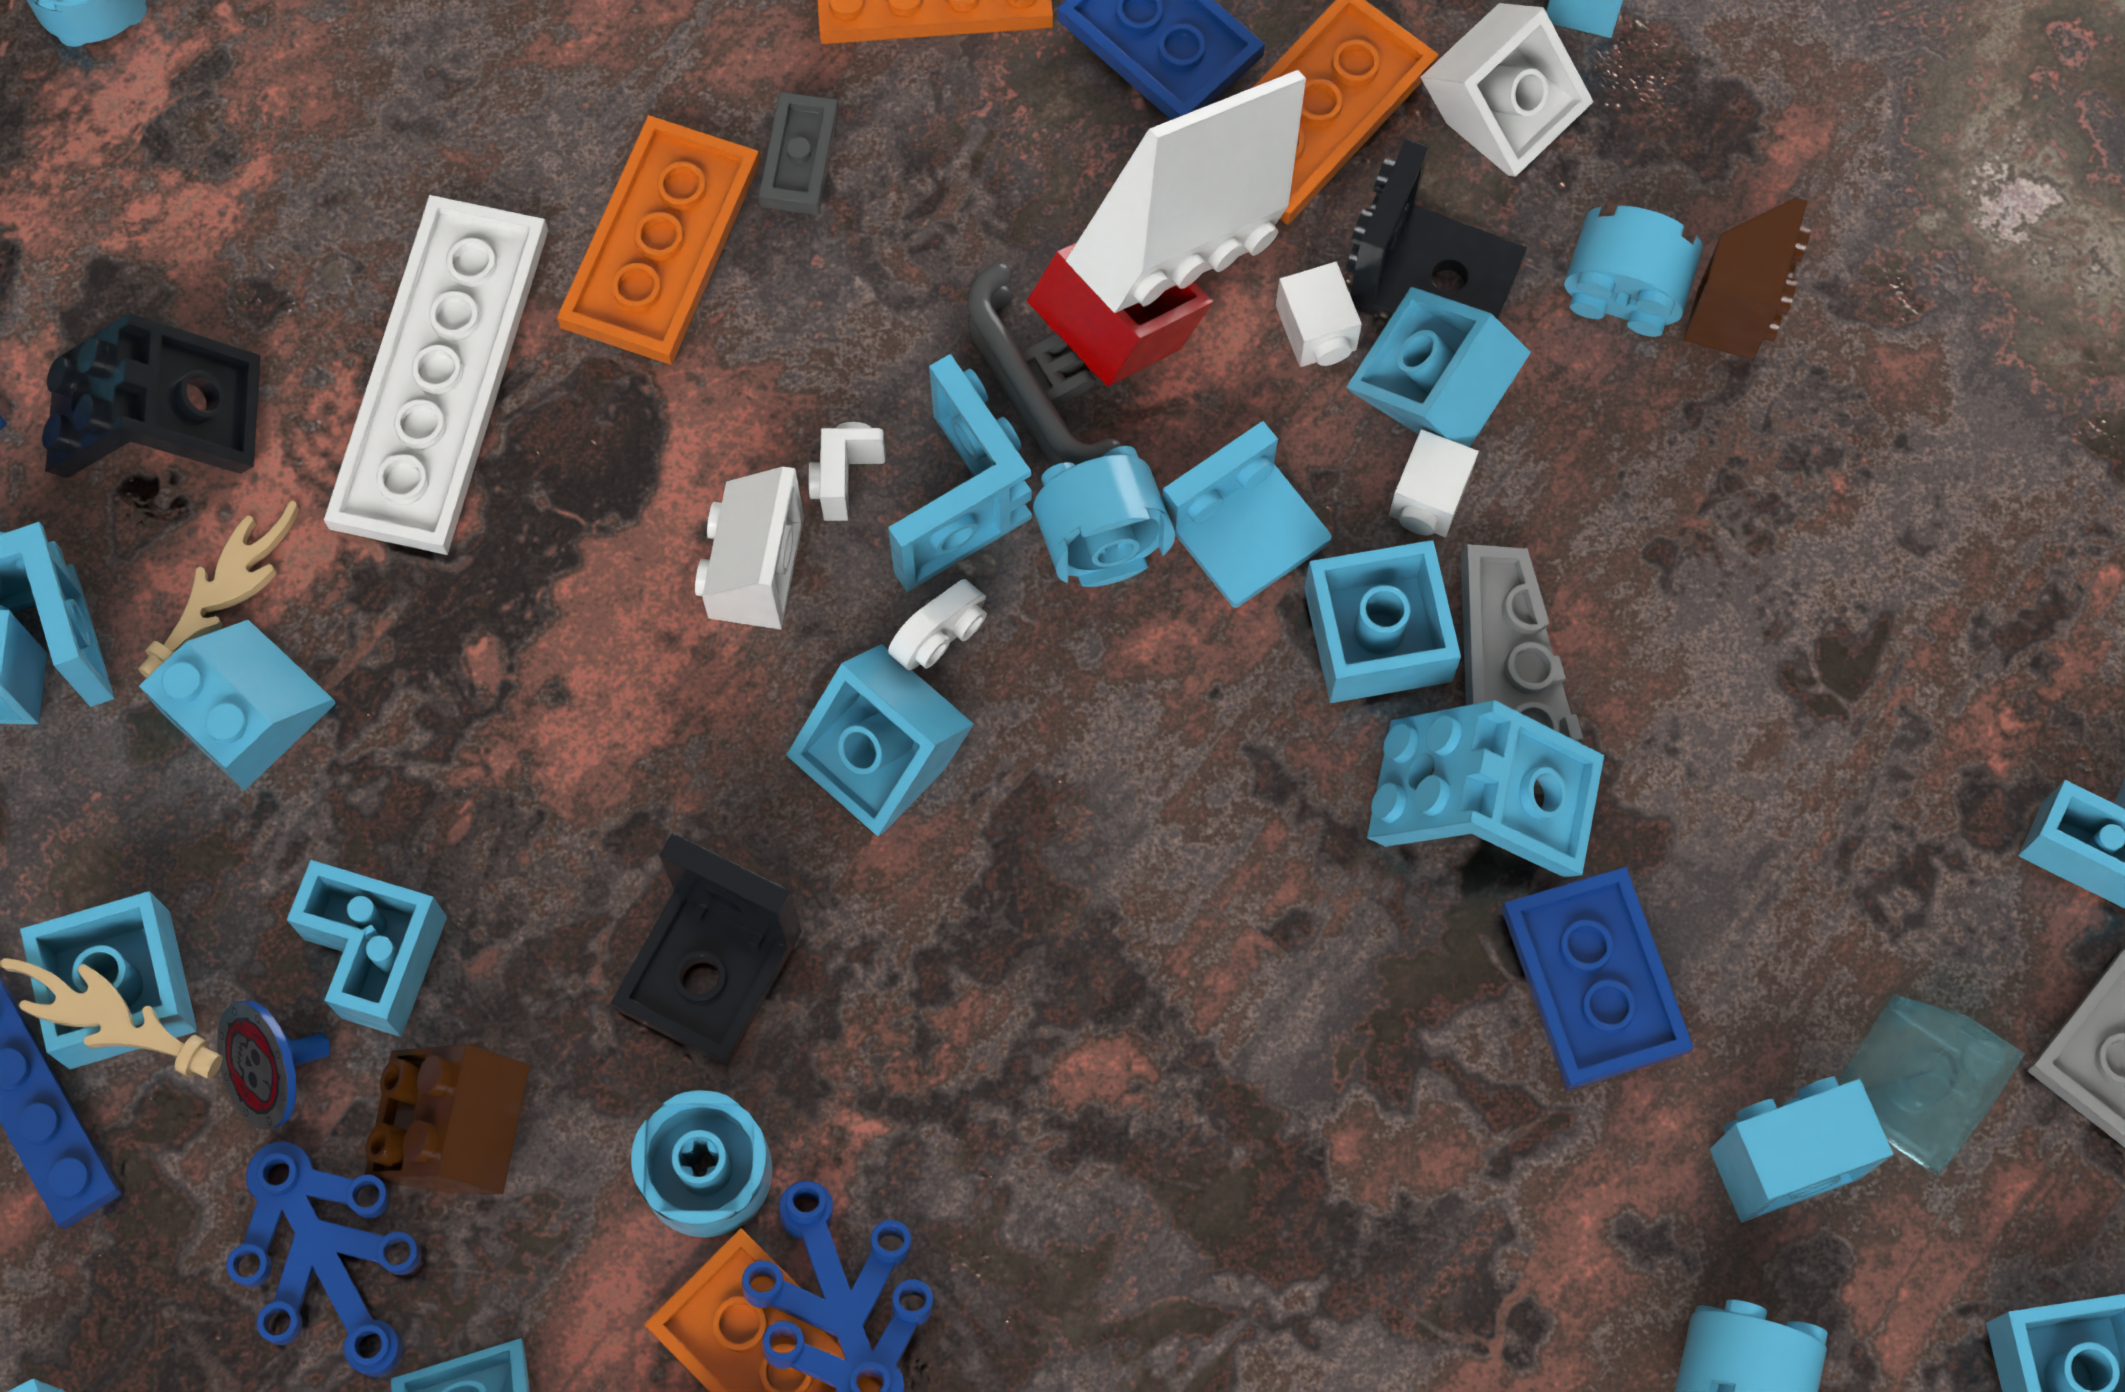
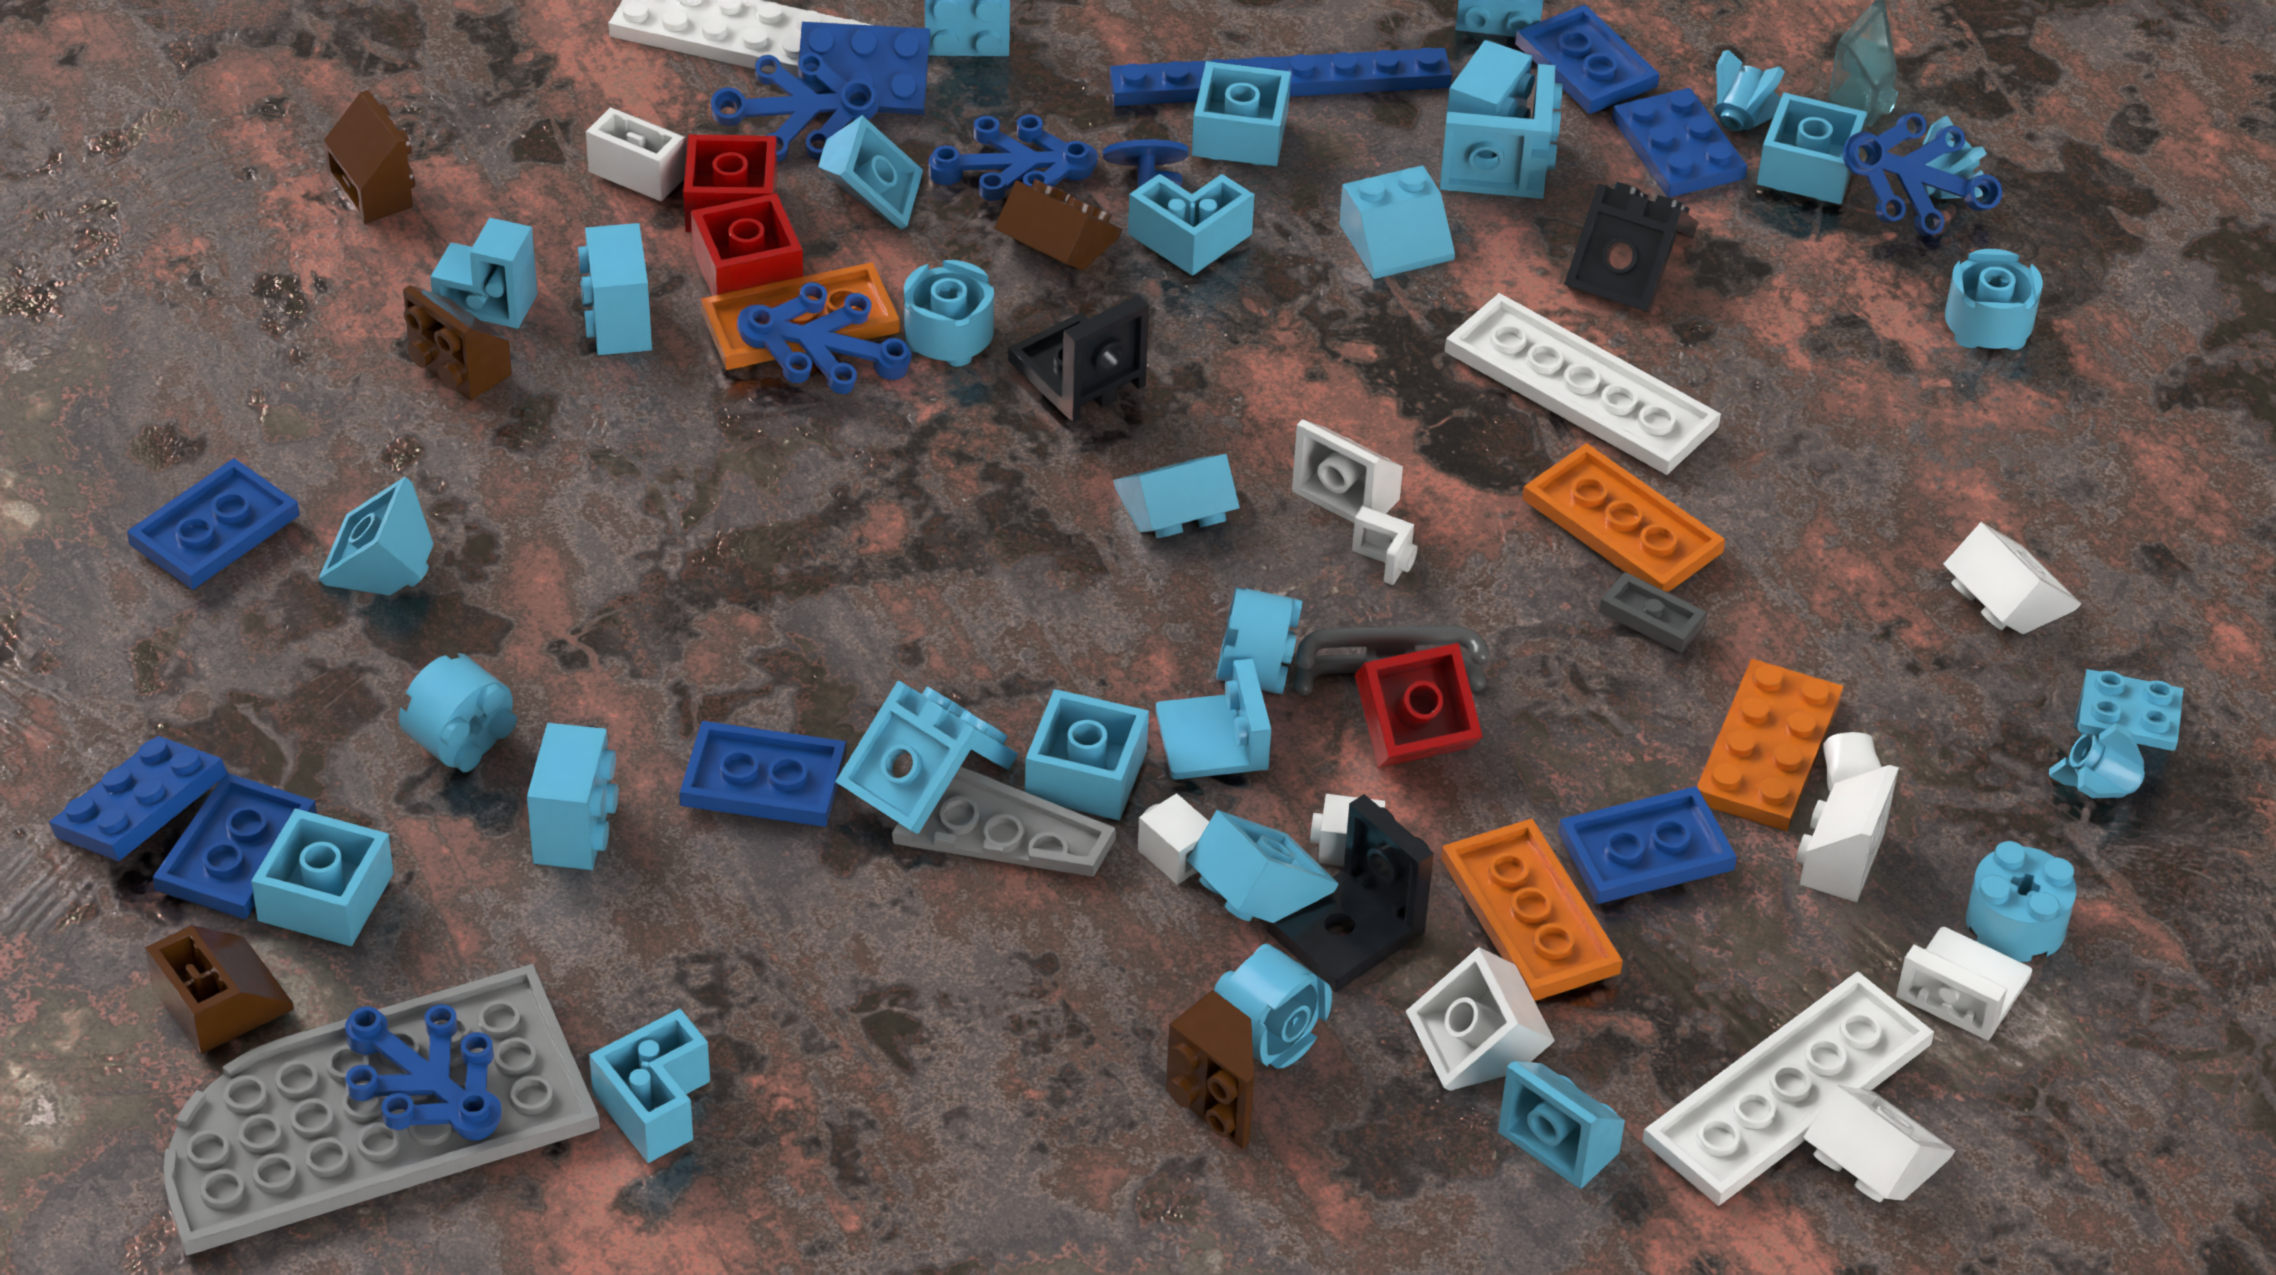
camera: 115 degrees right, 25 degrees down
tan piece [0,958,223,1080] -> none
tan piece [138,501,300,678] -> none
medium azure bracket [888,354,1032,592] -> none
white plate [888,579,987,671] -> none
white slope [1066,70,1306,313] -> none
clear light blue slope [1837,994,2025,1176] -> none

